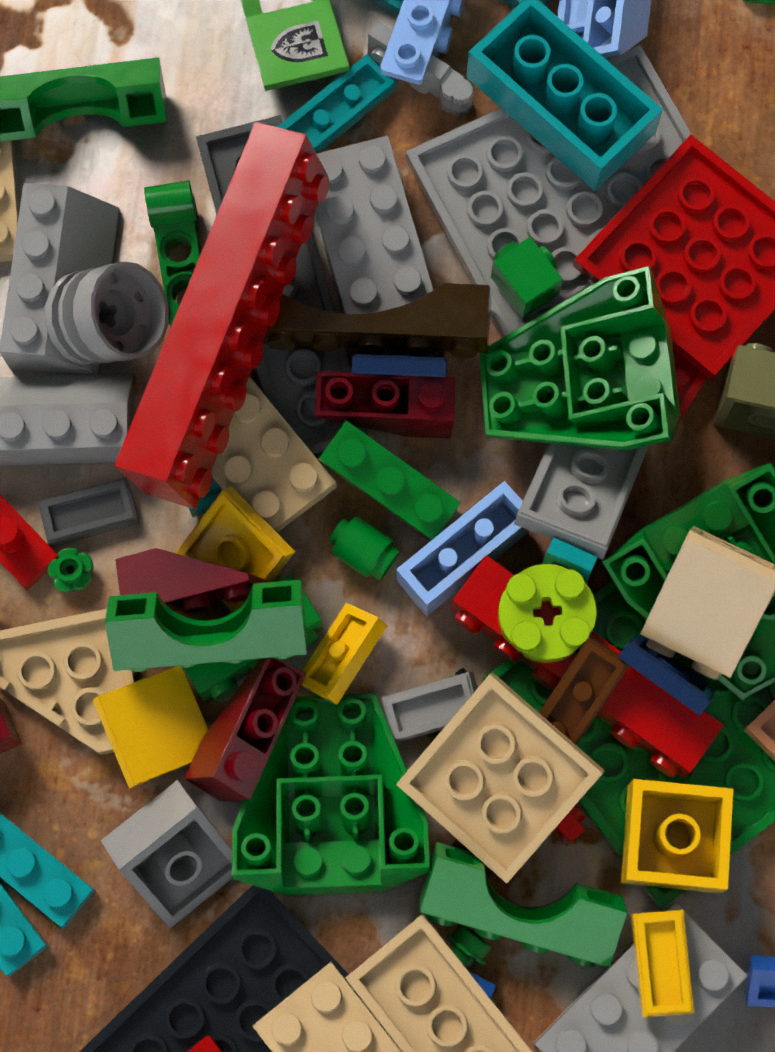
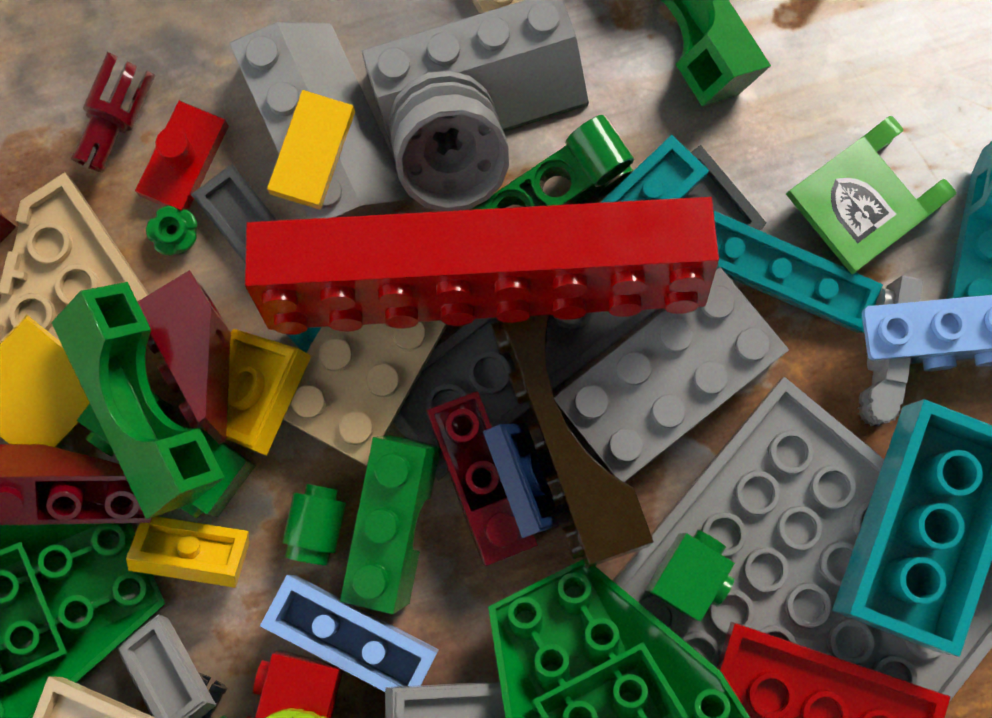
camera: 60 degrees right, 5 degrees up
none -> yellow tile [267,90,355,210]
none -> teal plate [600,135,710,203]

